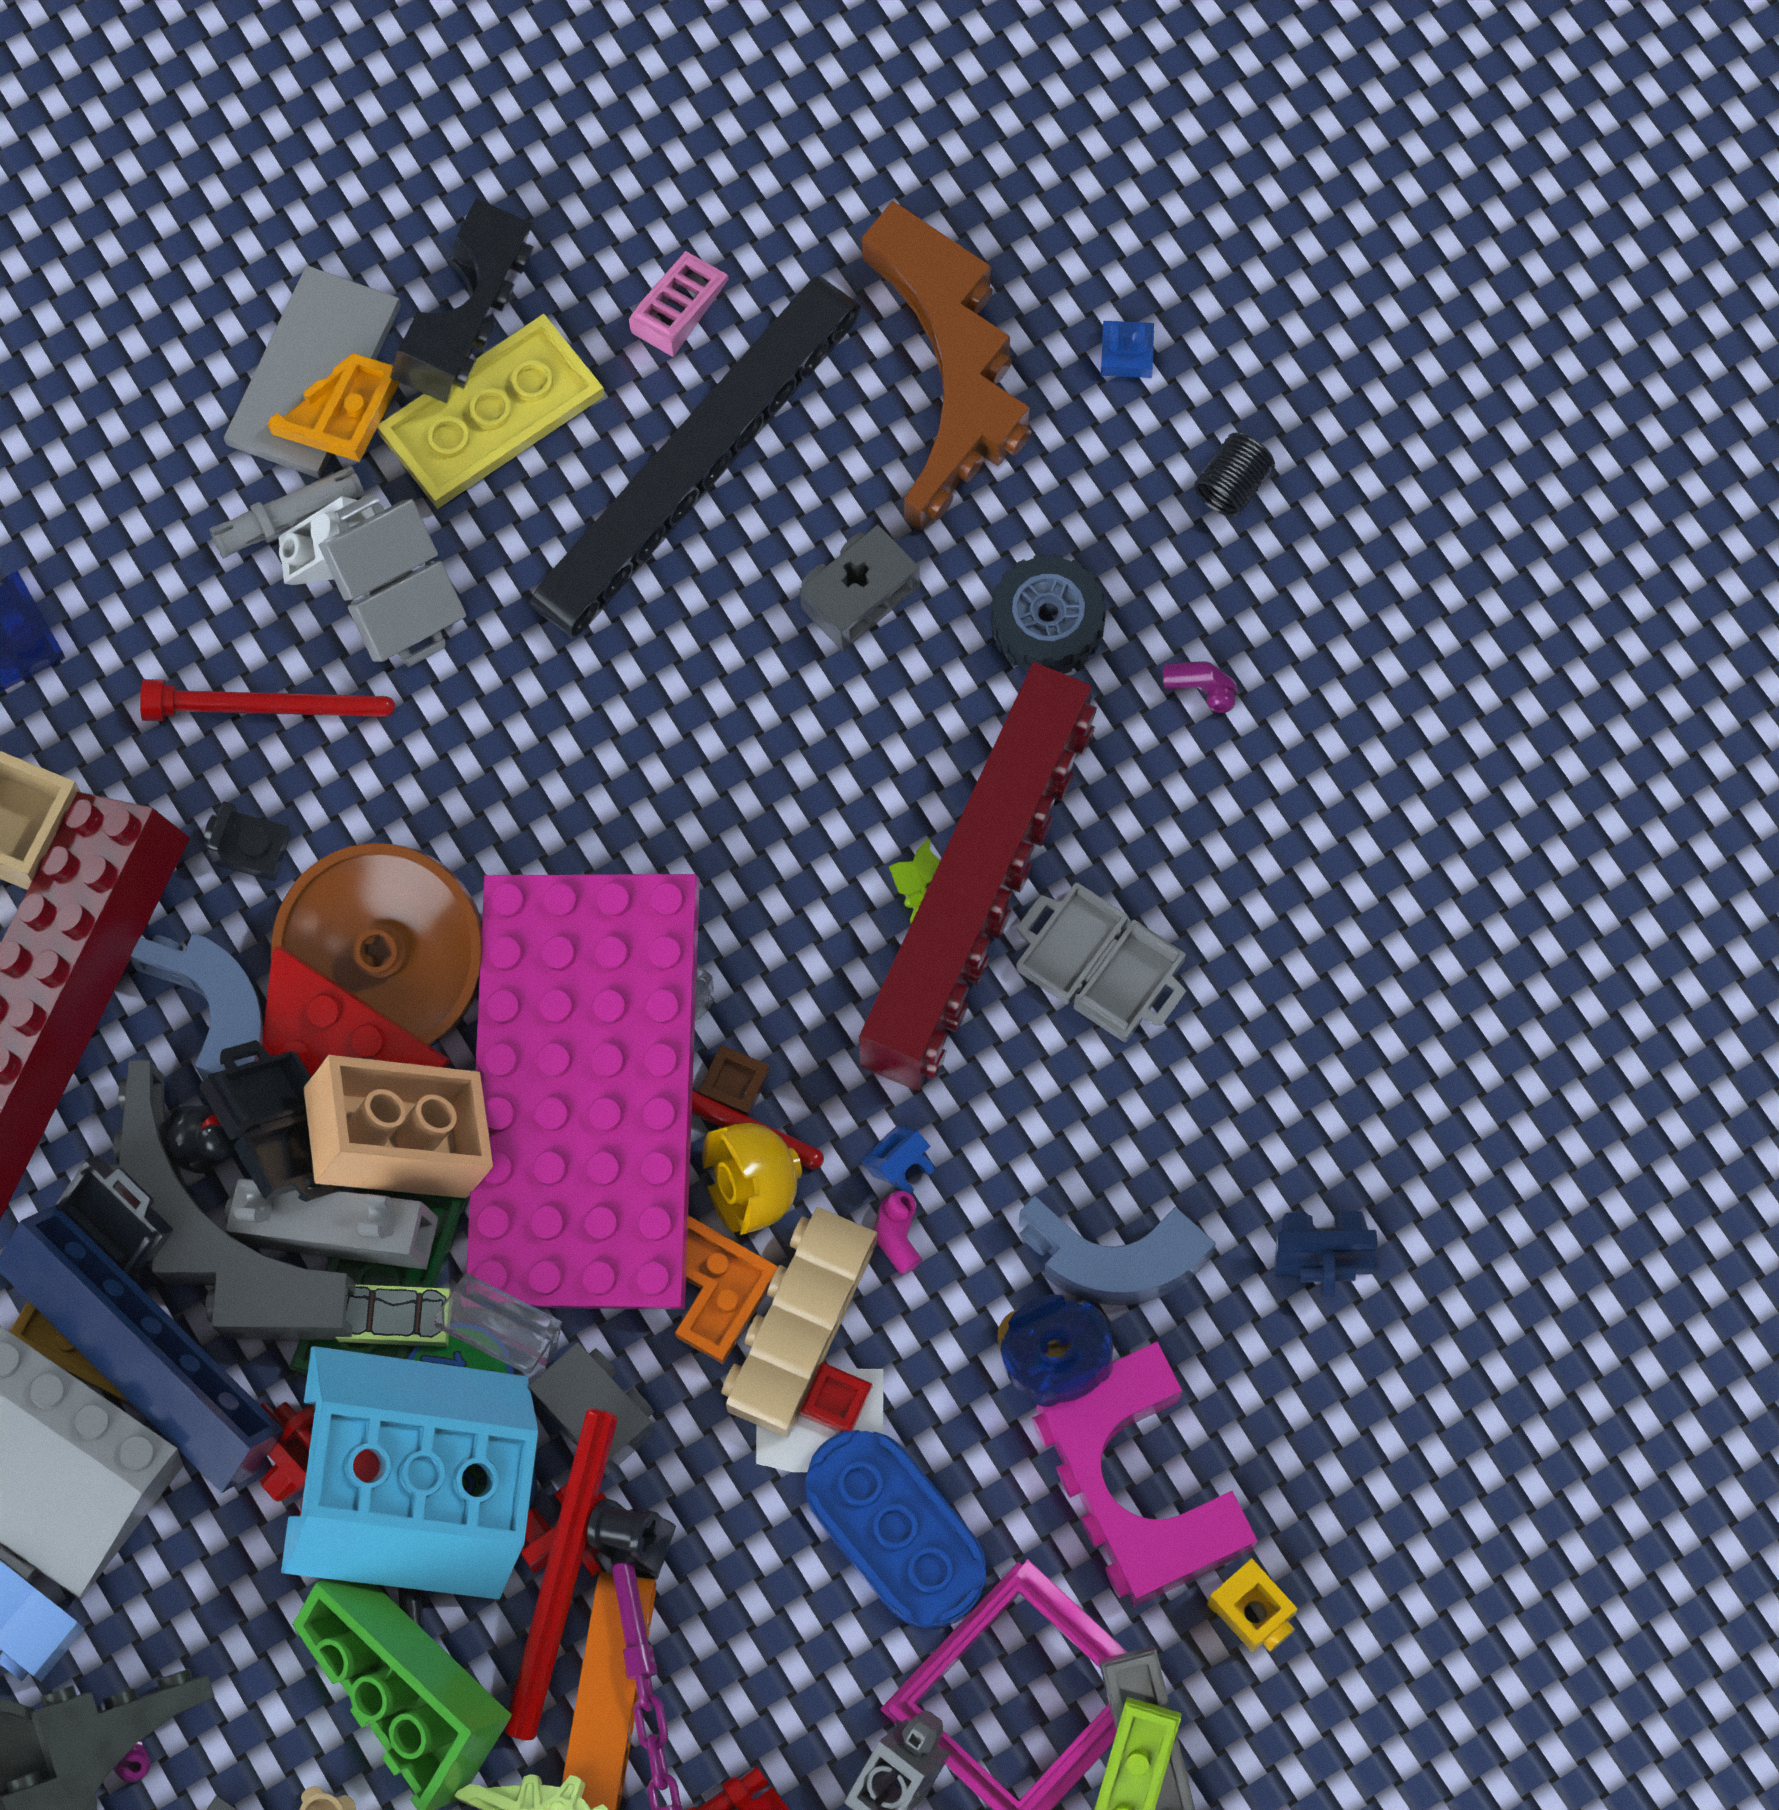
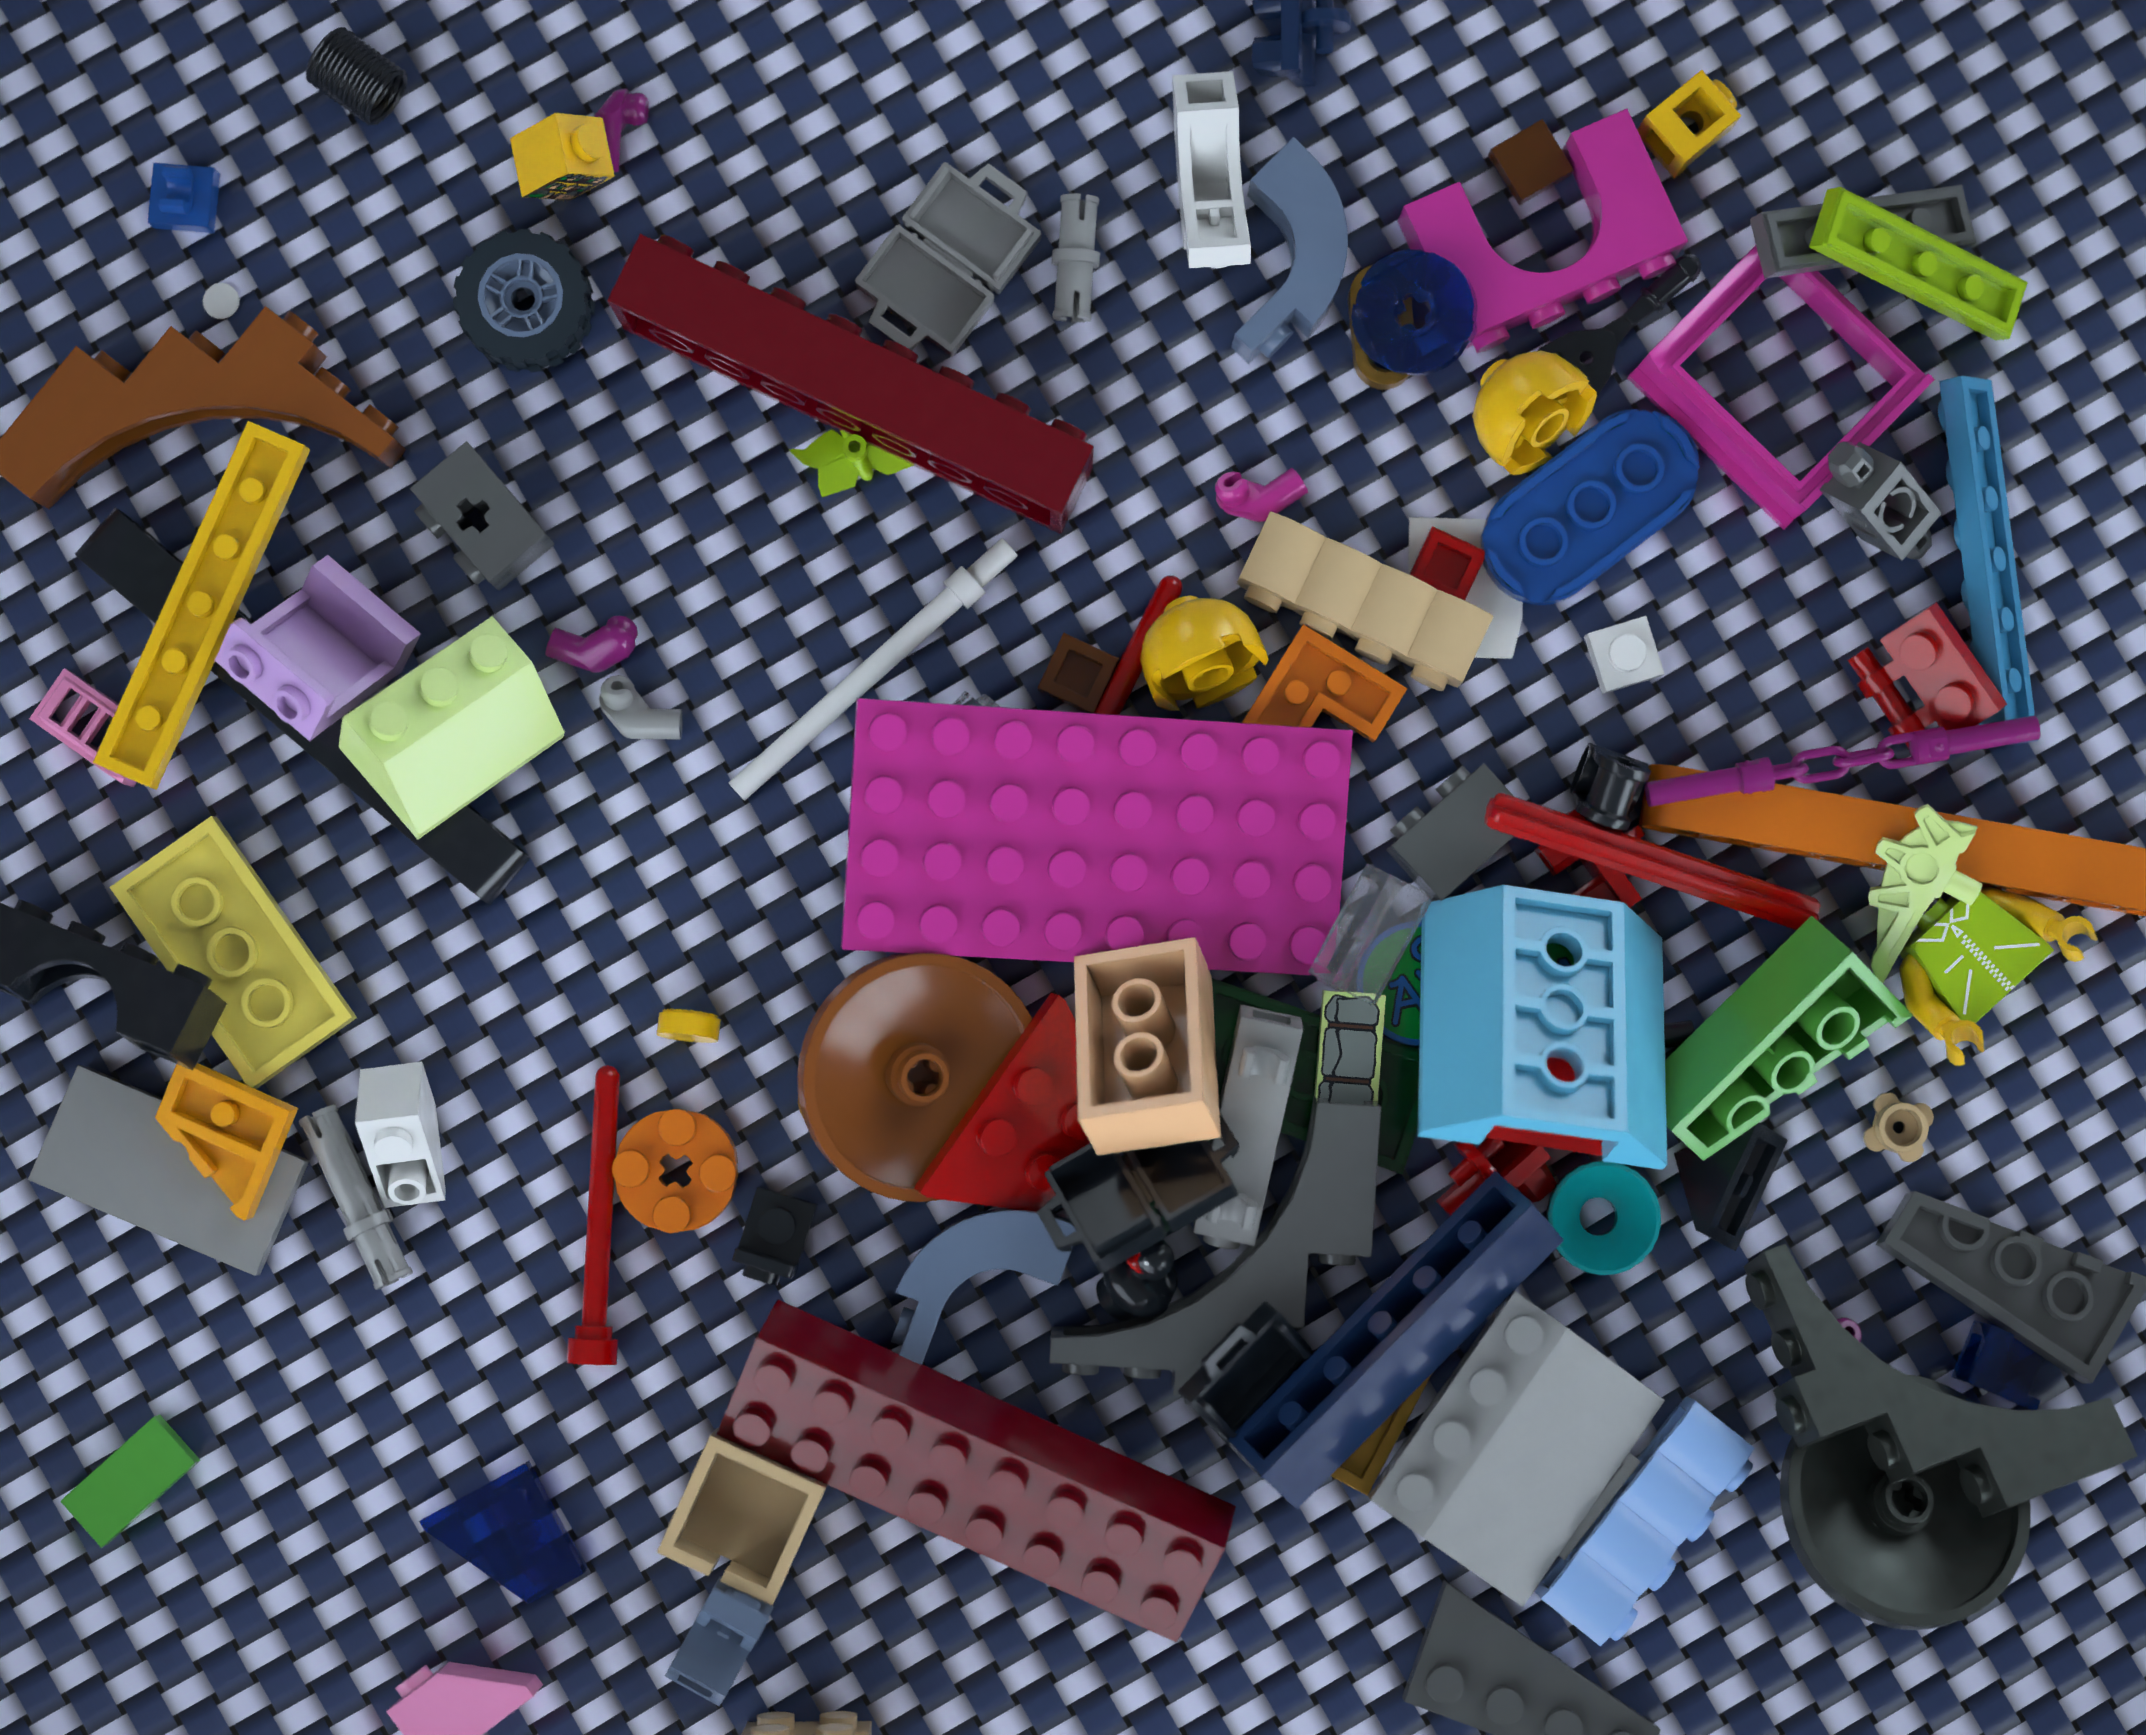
camera: 95 degrees left, 15 degrees up
light grey piece [319,494,466,668] -> none
blue tile [860,1124,934,1194] -> none
none -> bright green tile [60,1414,201,1548]
none -> yellow plate [92,421,310,790]
none -> white sticker [203,283,239,319]
none -> lavender panel [215,555,421,741]
none -> yellowish green slope [339,616,565,839]
none -> yellow brick [510,113,615,201]
none -> magenta arm [546,615,638,673]
none -> light grey arm [599,675,683,740]
none -> orange plate [612,1109,738,1234]
none -> yellow tile [656,1009,721,1043]
none -> white bar [728,538,1018,801]
none -> light grey pin [1052,193,1100,322]
none -> white arch [1172,71,1251,268]
none -> yellow cylinder [1472,350,1597,476]
none -> reddish brown tile [1488,119,1574,206]
none -> black piece [1538,254,1701,396]
none -> teal piece [1546,1161,1661,1275]
none -> white plate [1584,616,1665,694]
none -> black slope [1674,1123,1788,1251]

